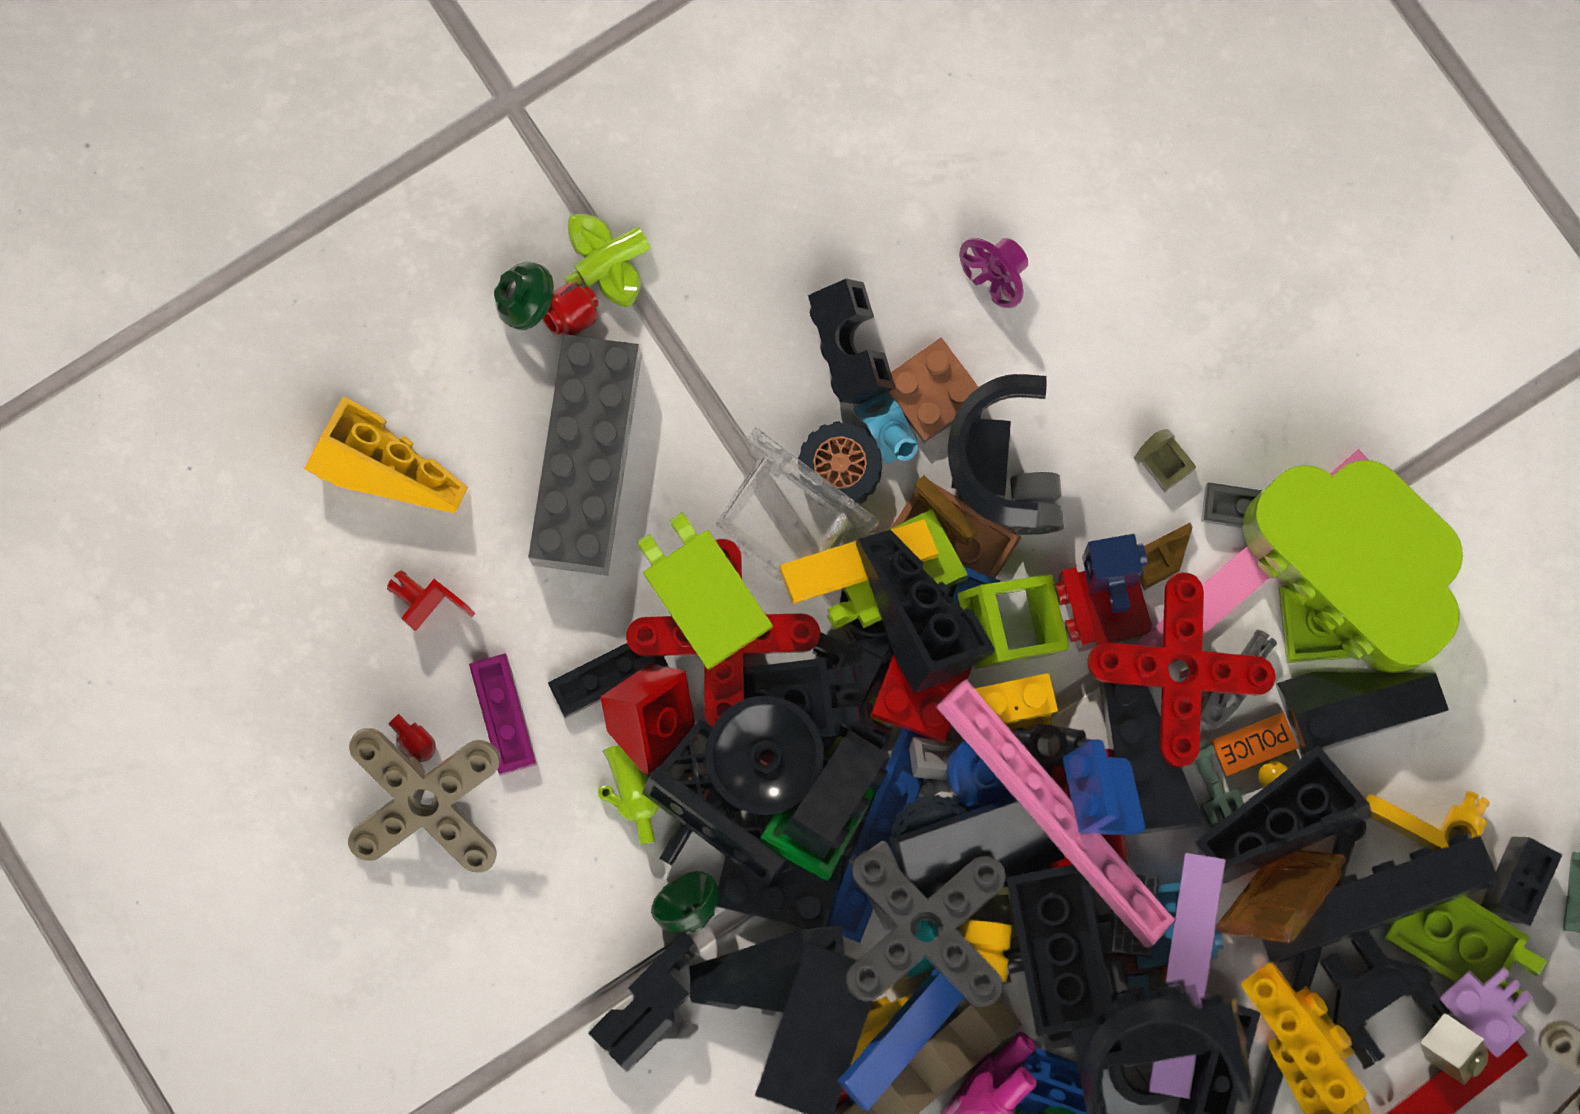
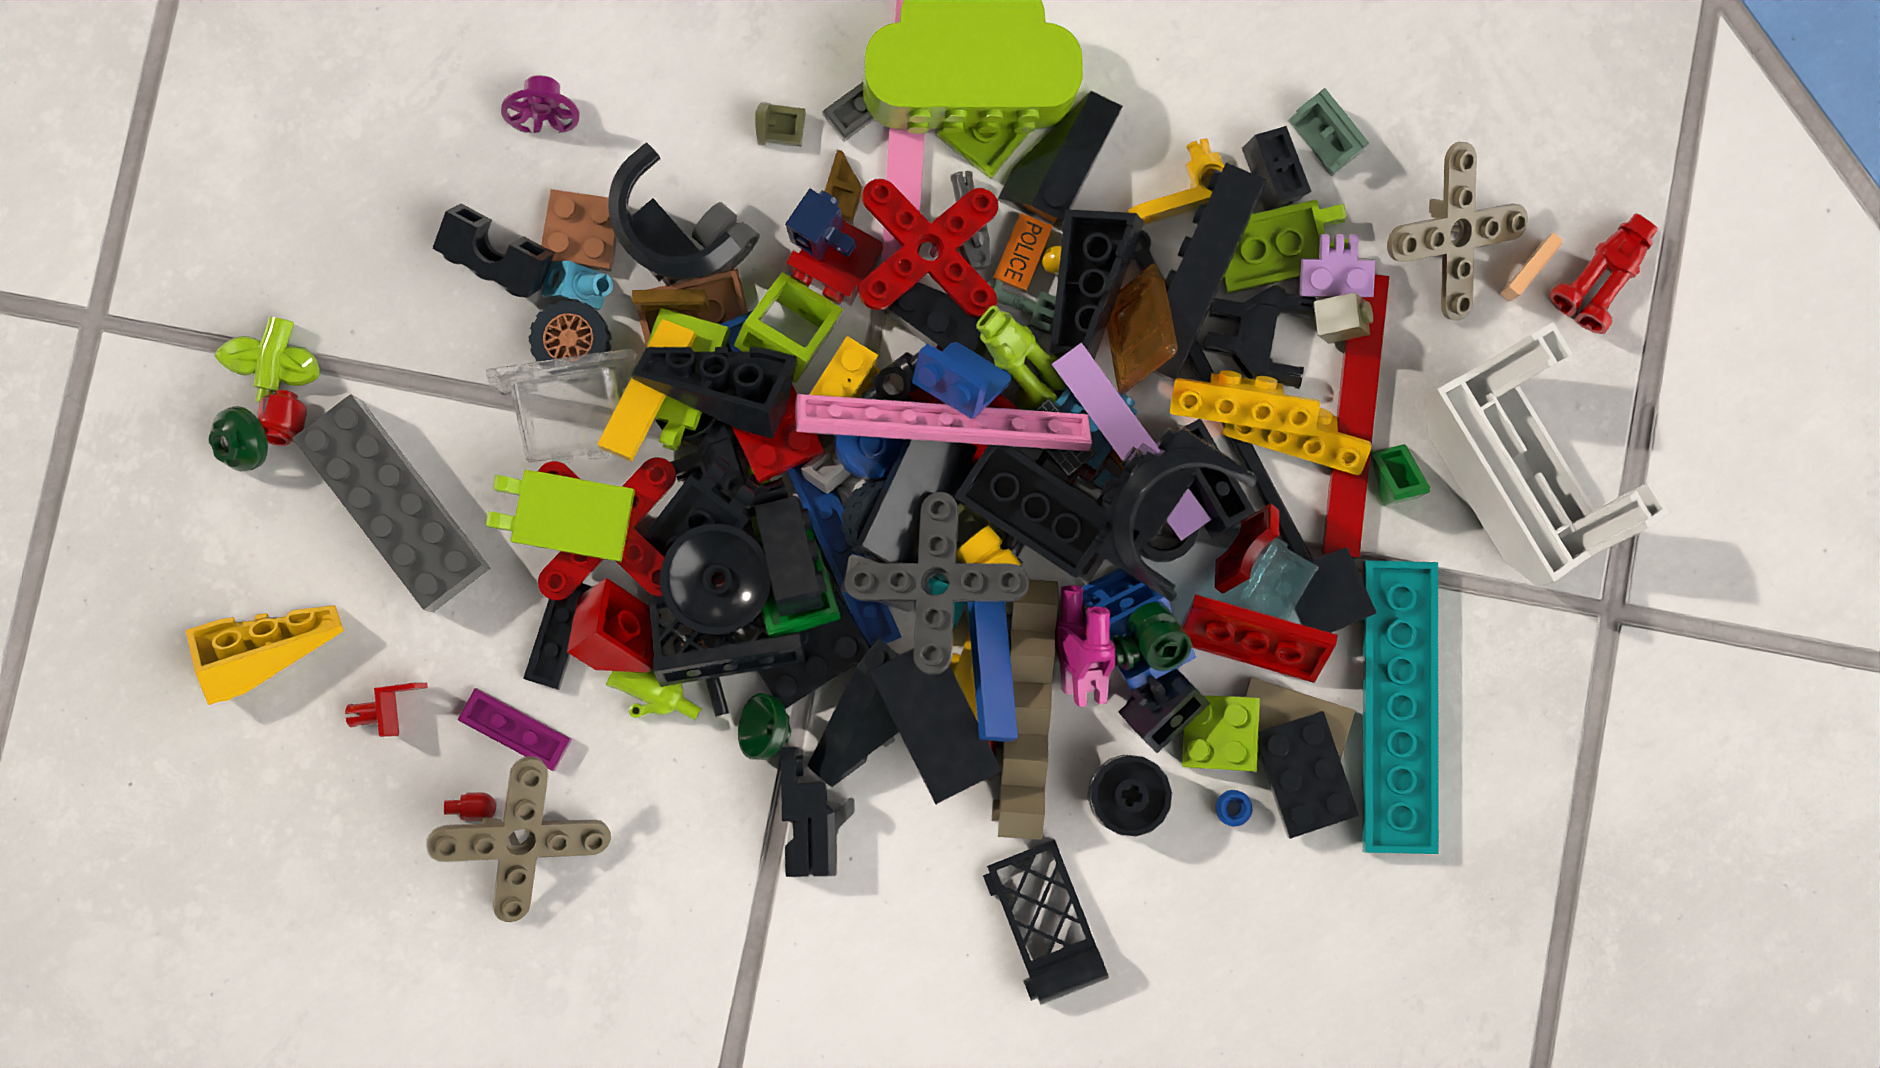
camera: 55 degrees left, 5 degrees up
none -> lime piece [976,306,1067,411]

